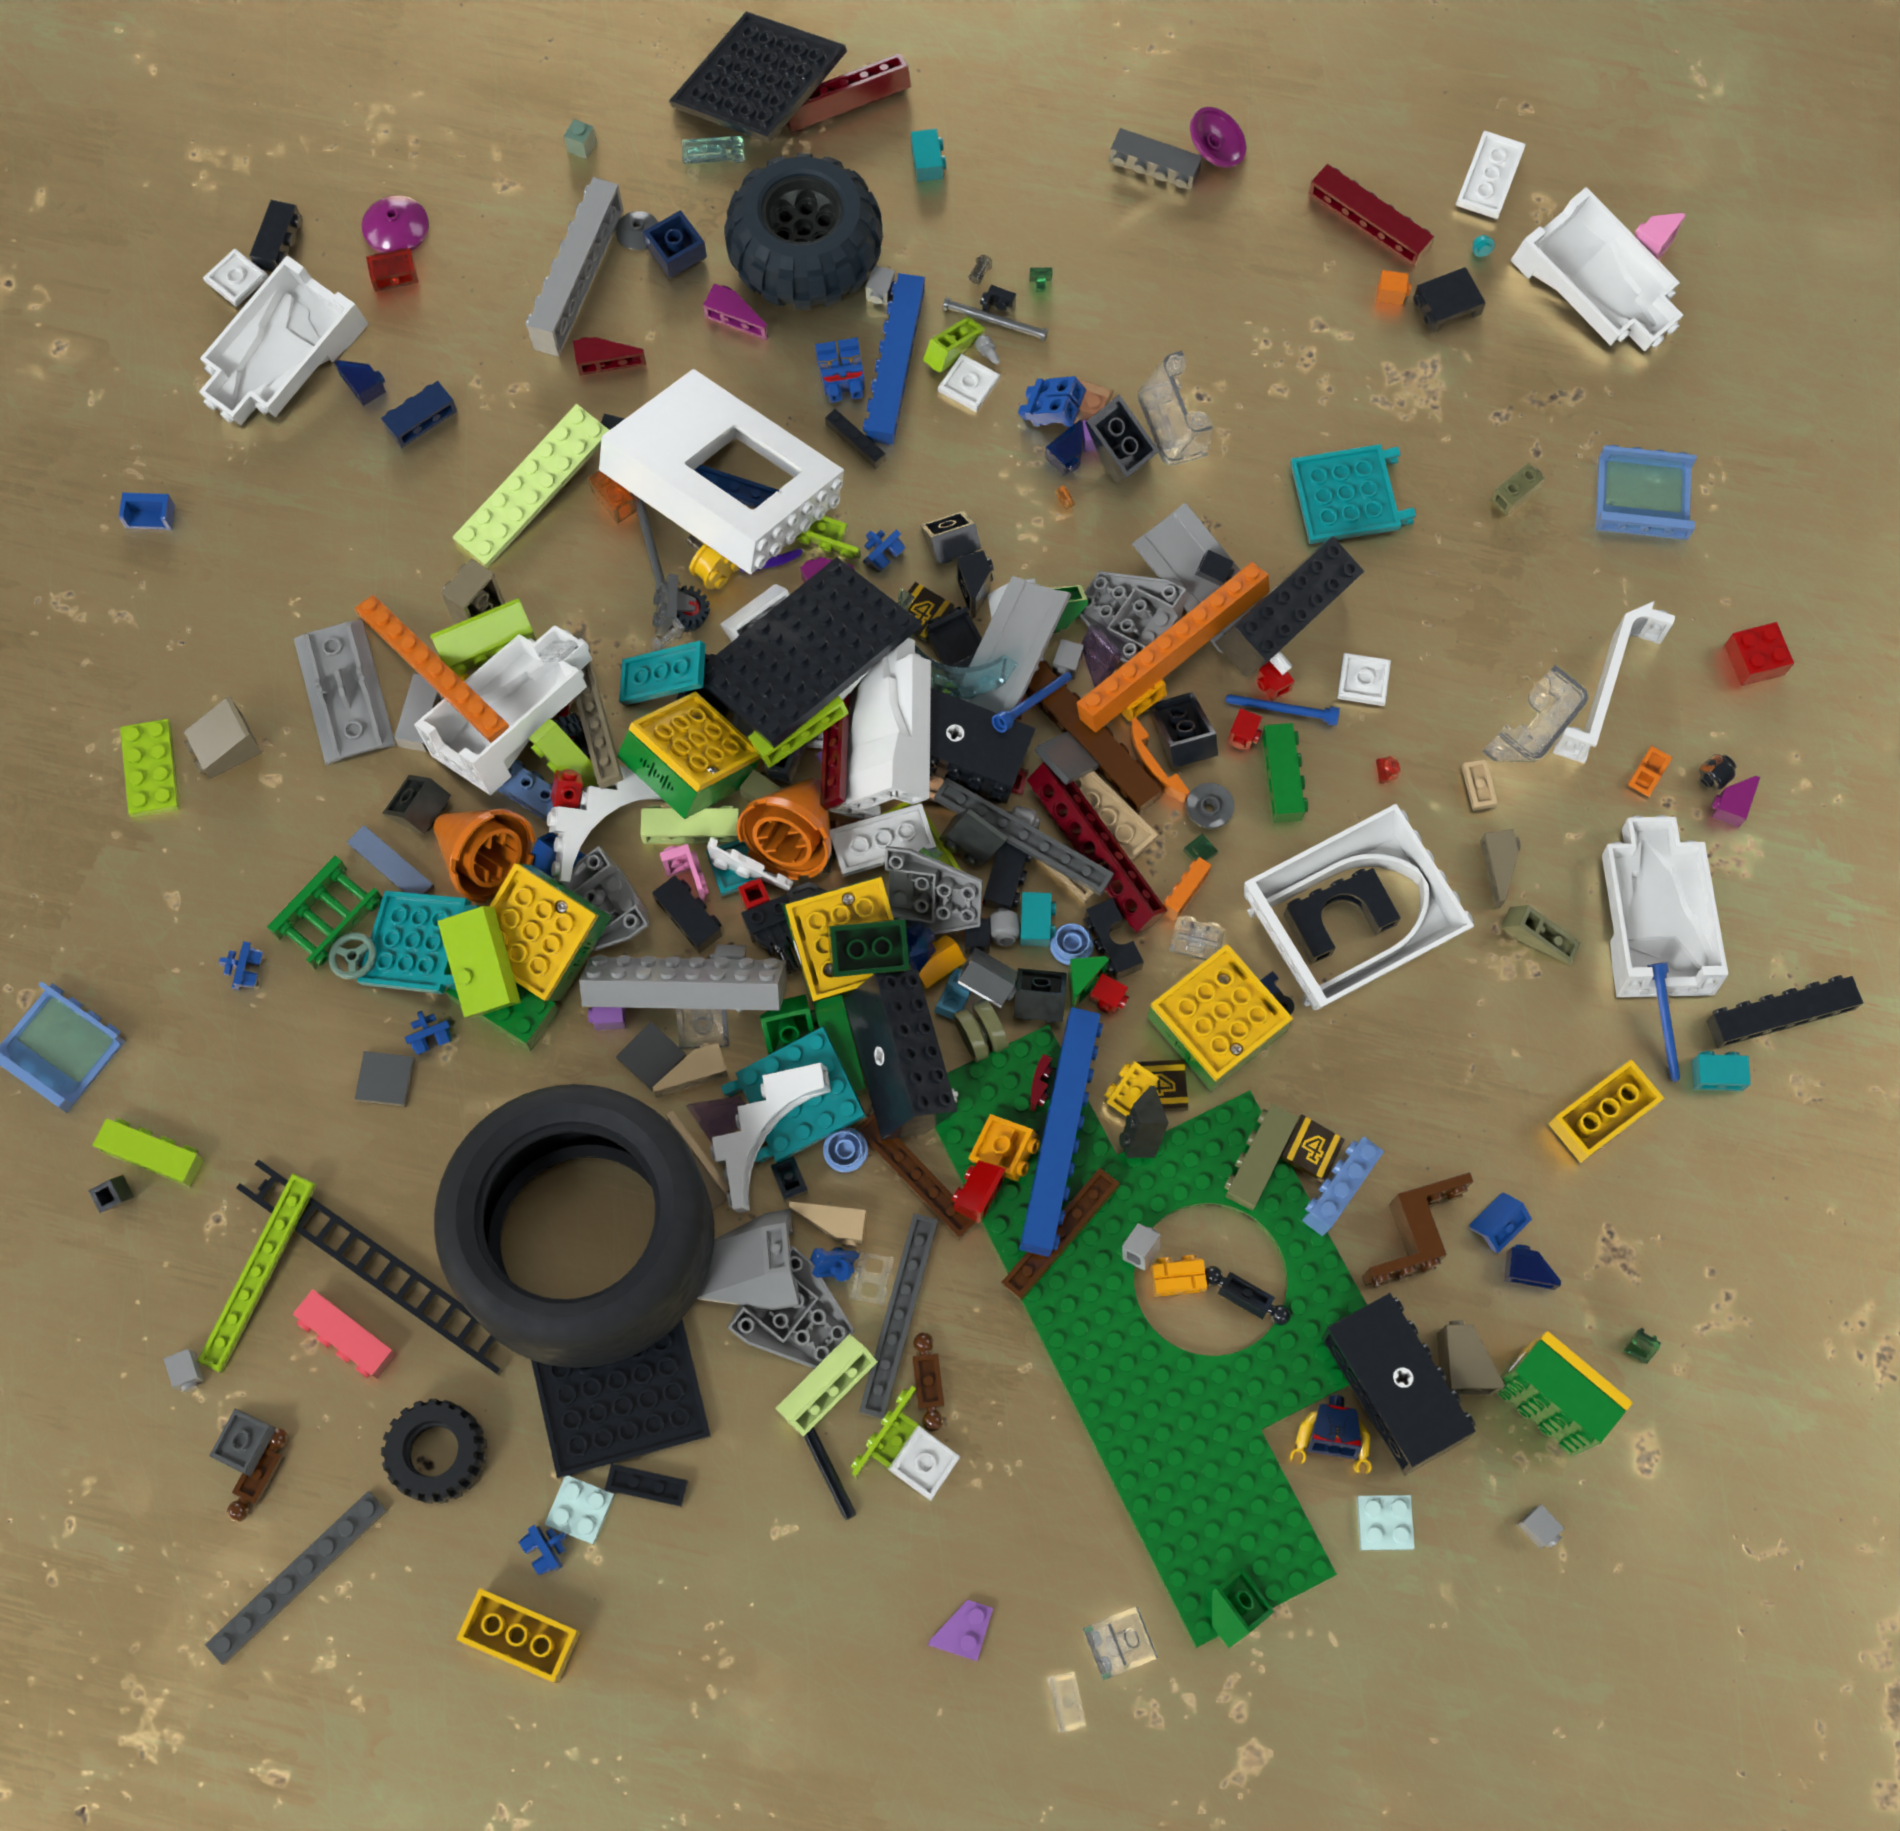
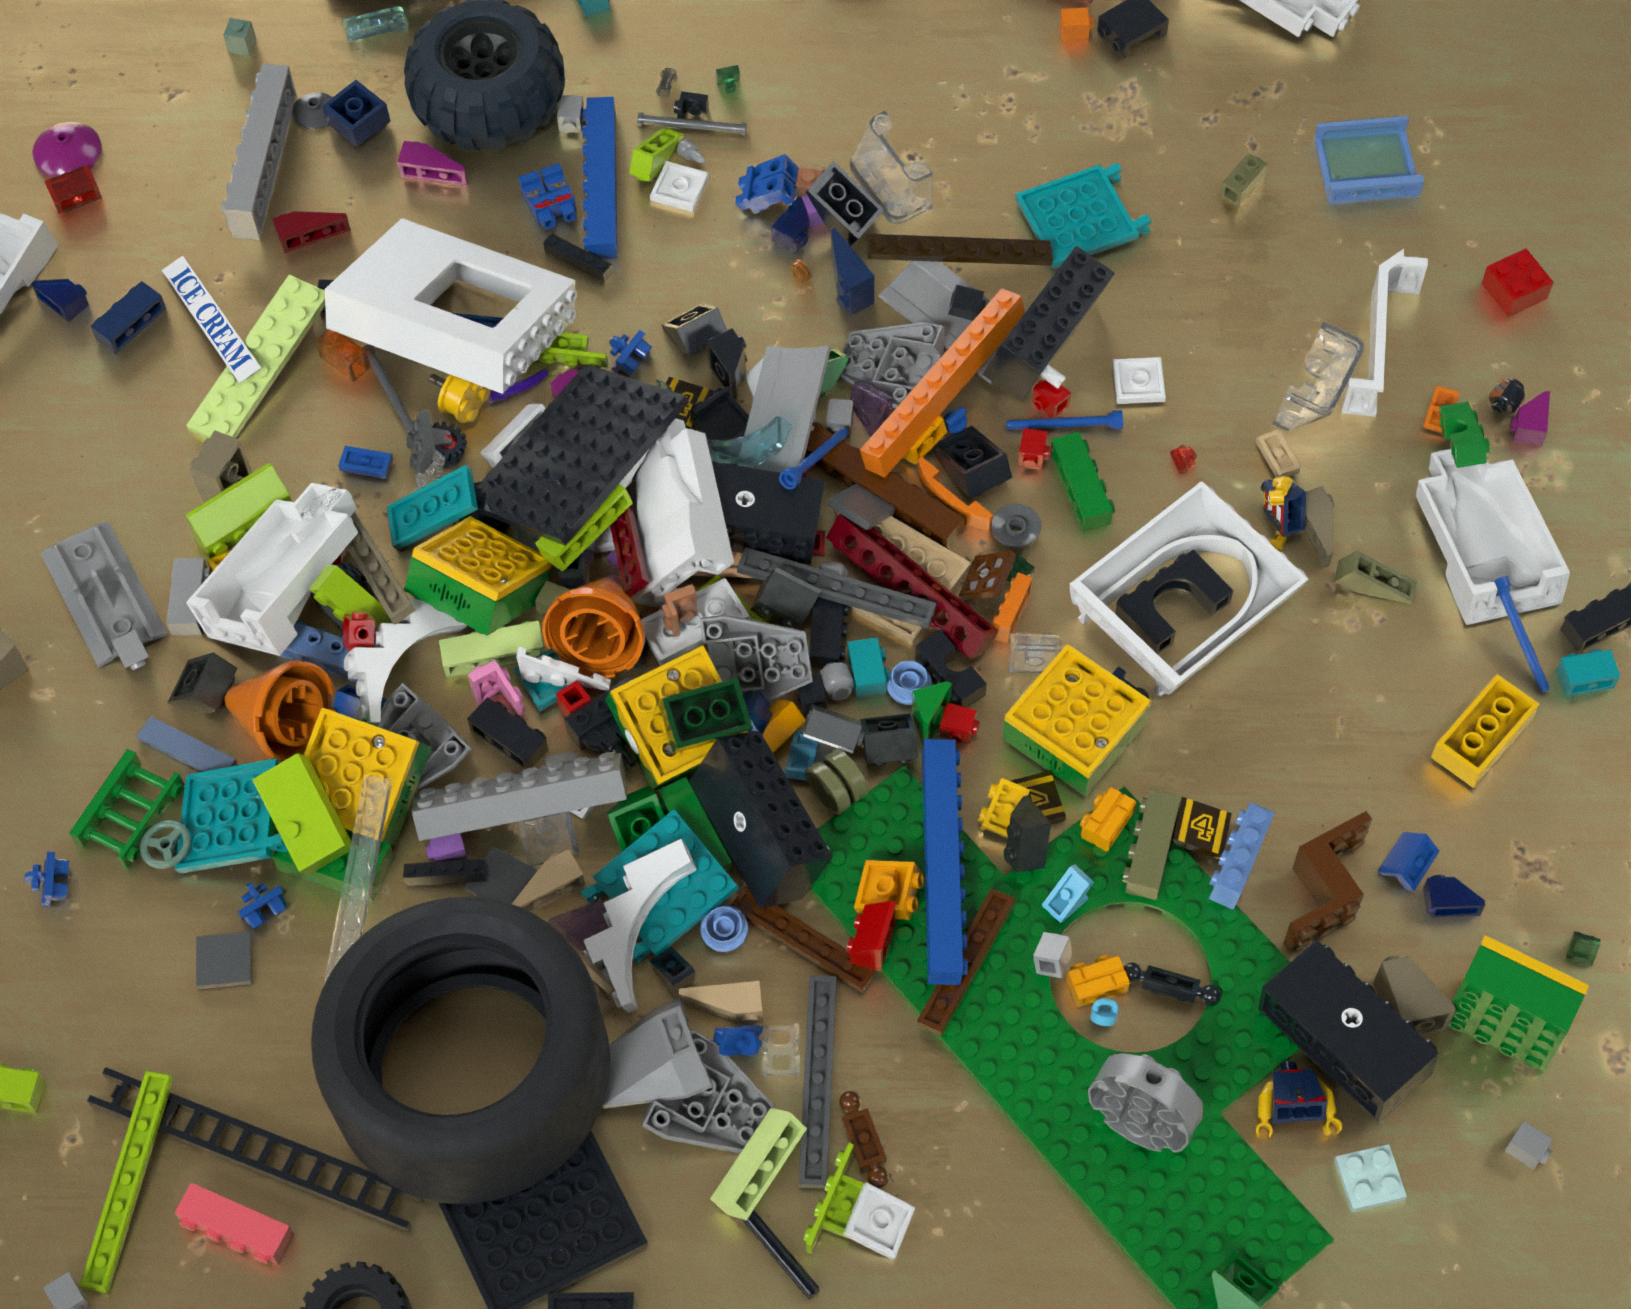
camera: 10 degrees left, 10 degrees down
orange plate [354,595,509,743] -> none
dark red slope [1030,1054,1053,1112] -> none
none -> light grey brick [112,630,149,671]
none -> white sticker [162,256,261,383]
none -> clear plate [323,775,393,986]
none -> blue plate [338,446,393,479]
none -> black piece [403,859,488,886]
none -> nougat bracket [661,584,698,637]
none -> dark blue slope [831,228,874,316]
none -> dark brown plate [865,234,1053,266]
none -> blue plate [943,406,967,433]
none -> reddish brown piece [958,550,1017,601]
none -> medium azure slope [1042,865,1094,923]
none -> light orange brick [1080,787,1136,852]
none -> light grey brick [1088,1053,1203,1152]
none -> medium azure tile [1090,998,1119,1026]
none -> torso [1261,476,1306,552]
none -> green arch [1439,402,1490,468]

